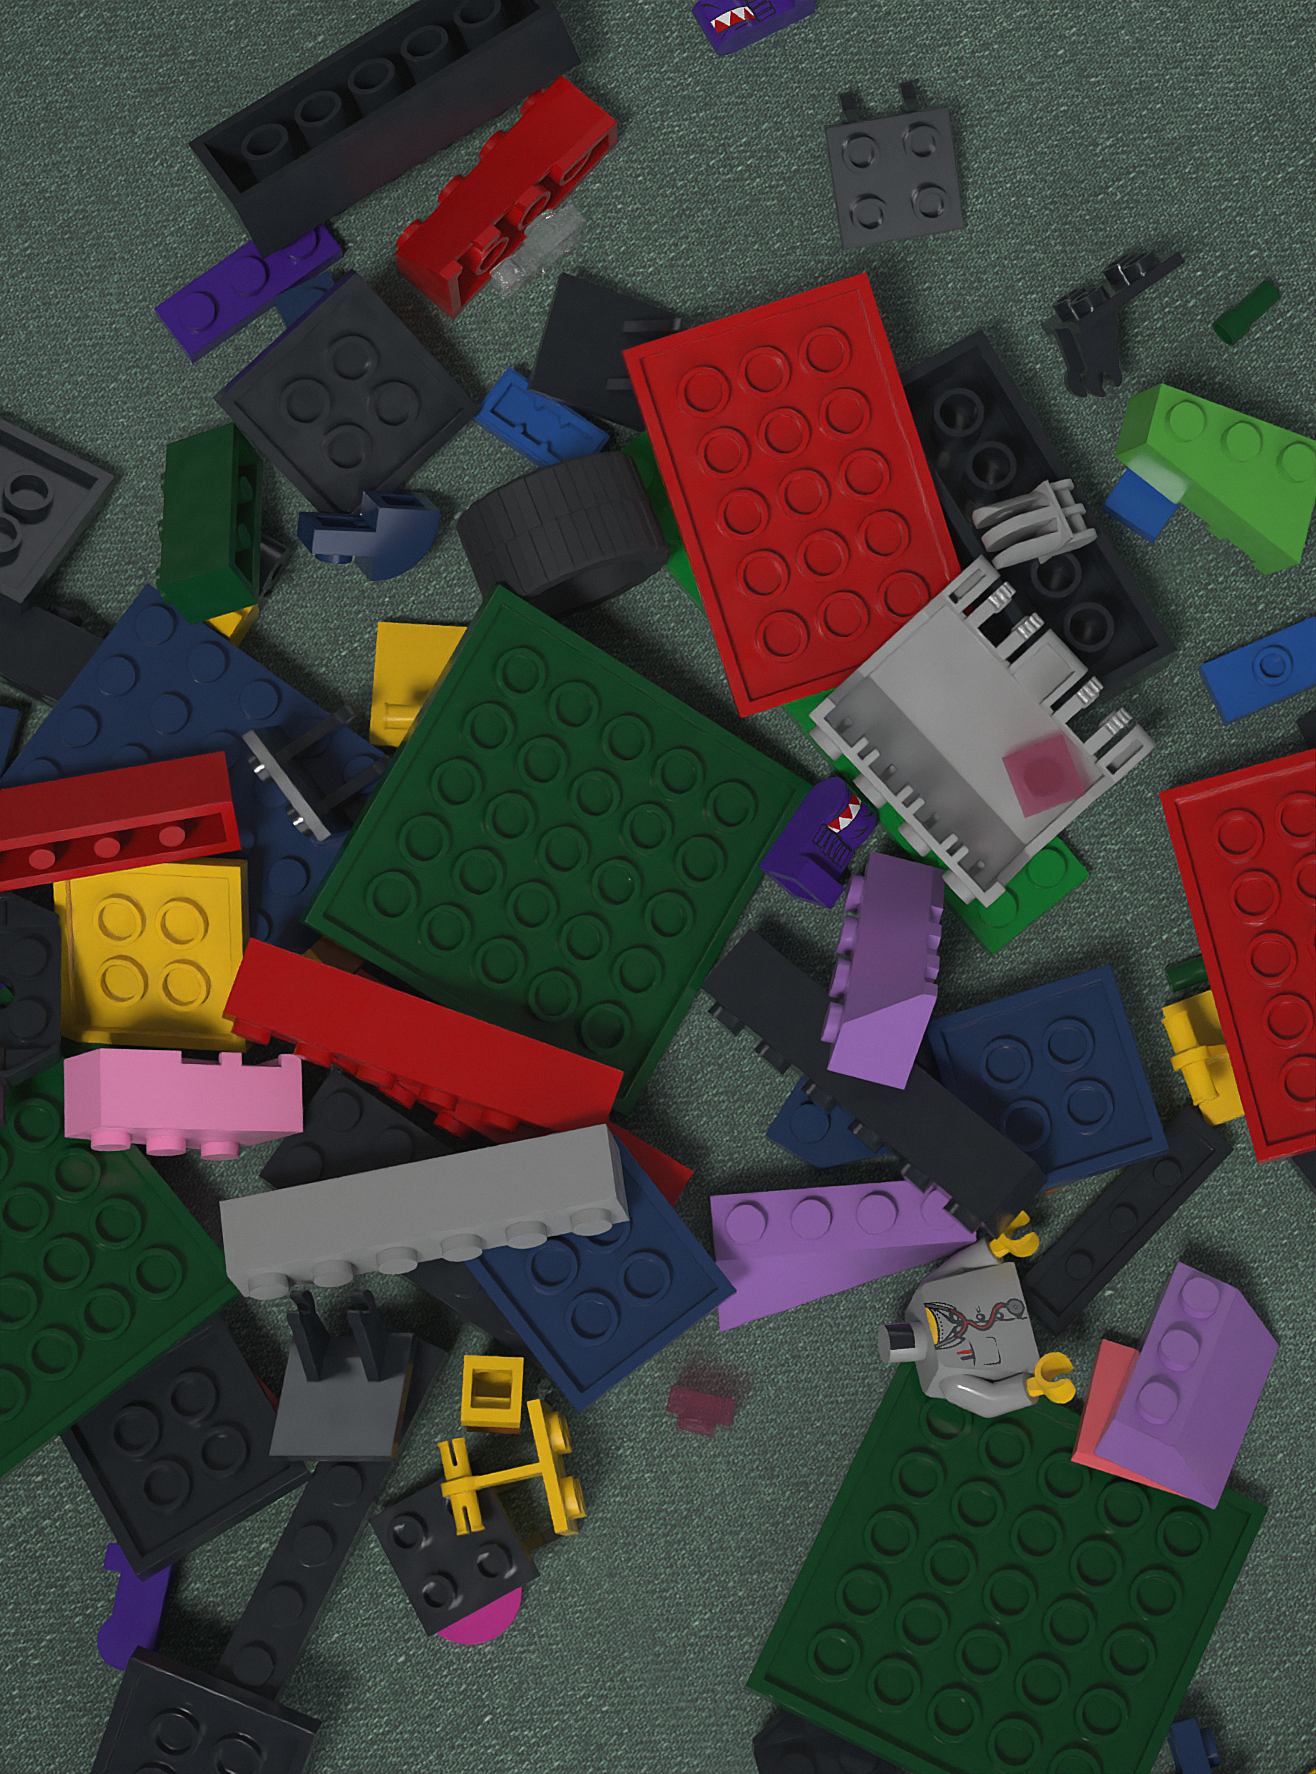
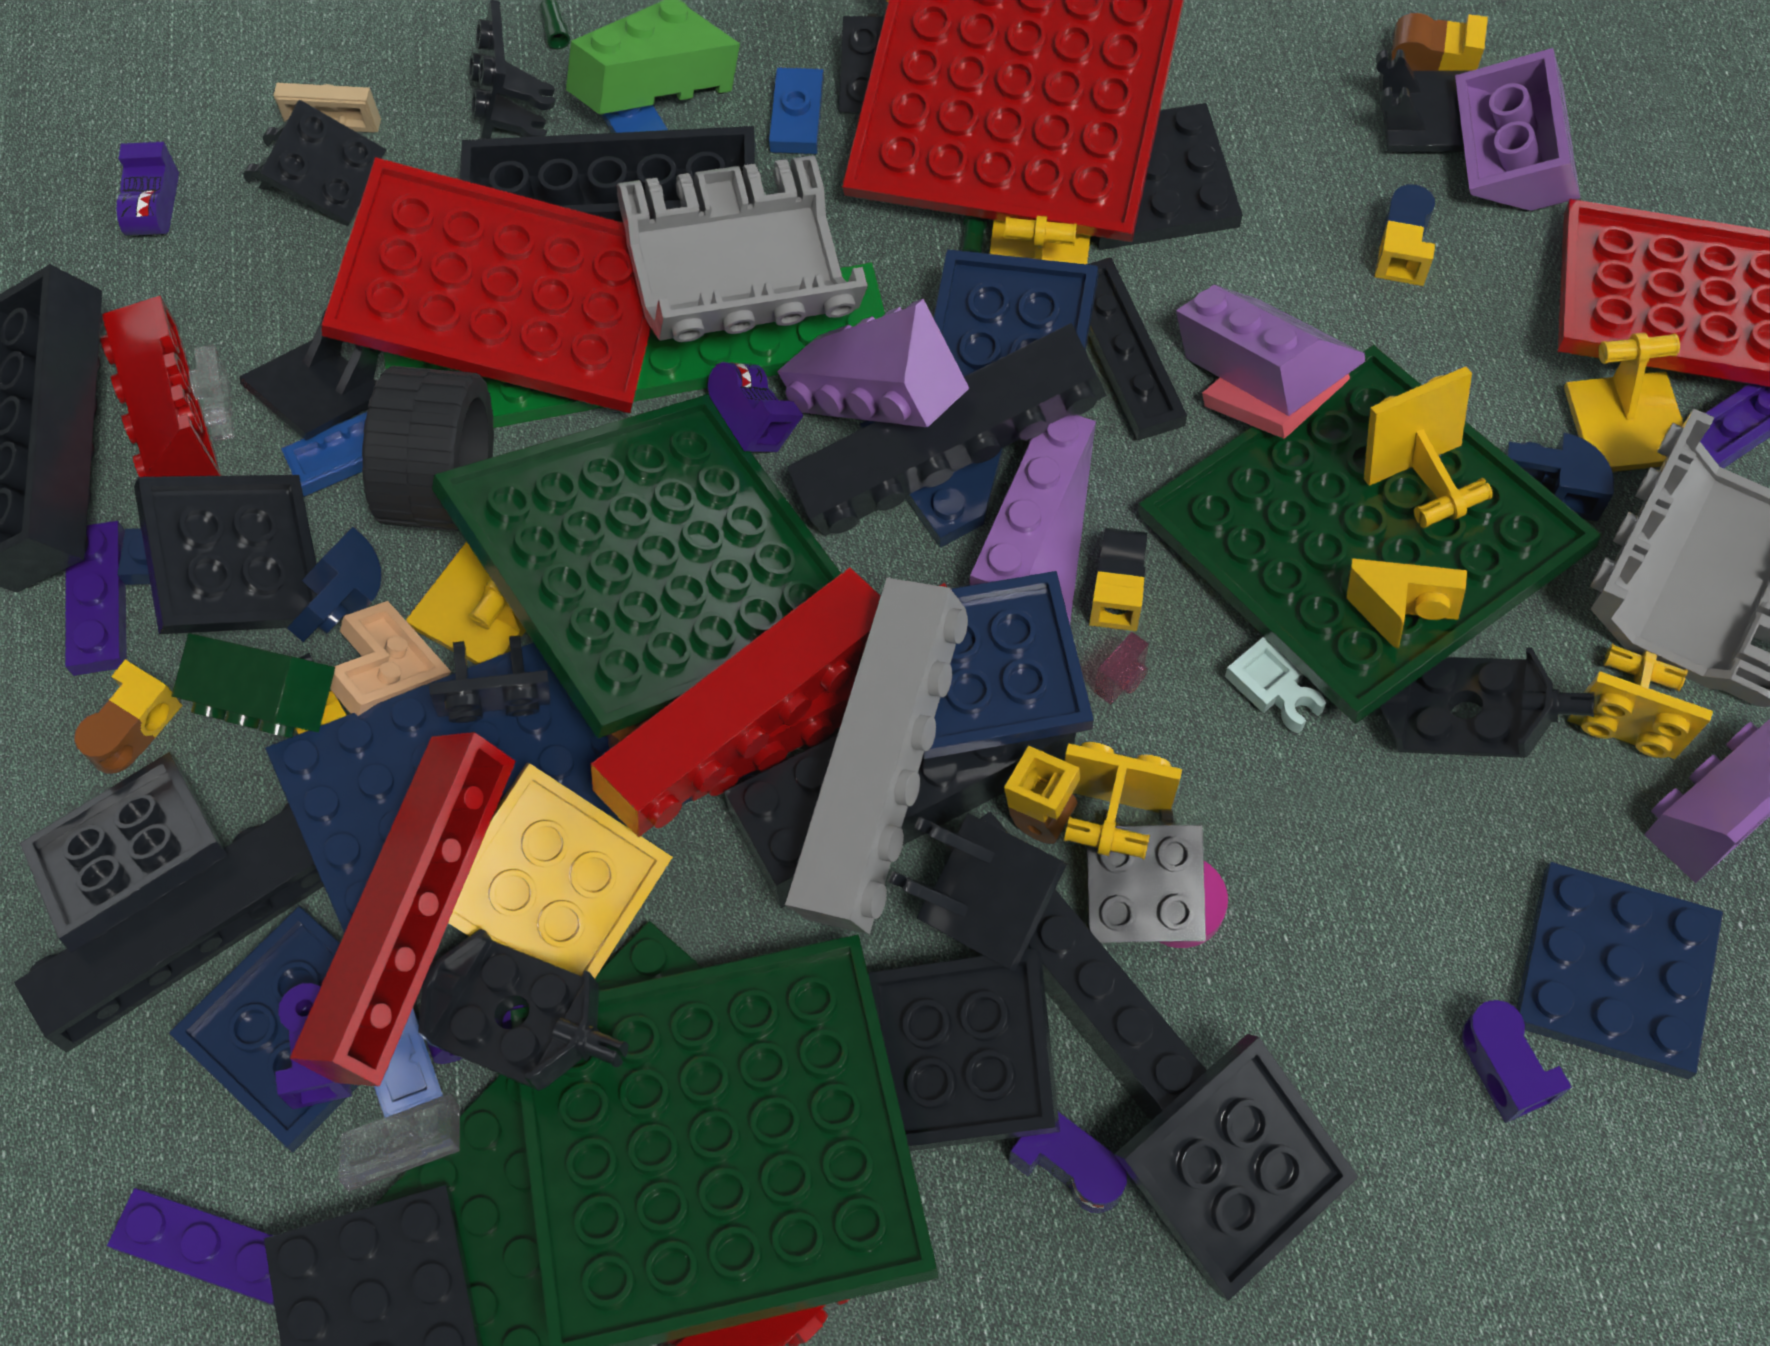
camera: 60 degrees left, 15 degrees down
bright pink wedge [64,1048,303,1161] -> none
light grey torso [878,1210,1076,1418] -> none
light grey arm [972,479,1098,570] -> none
clear pink plate [1002,735,1086,819] -> none
none -> leg [74,659,183,774]
none -> tan plate [273,83,381,132]
none -> light nougat plate [330,601,451,716]
none -> leg [1089,527,1147,632]
none -> light aqua plate [1225,637,1326,733]
none -> yellow slope [1347,558,1467,648]
none -> yellow plate [1364,366,1492,528]

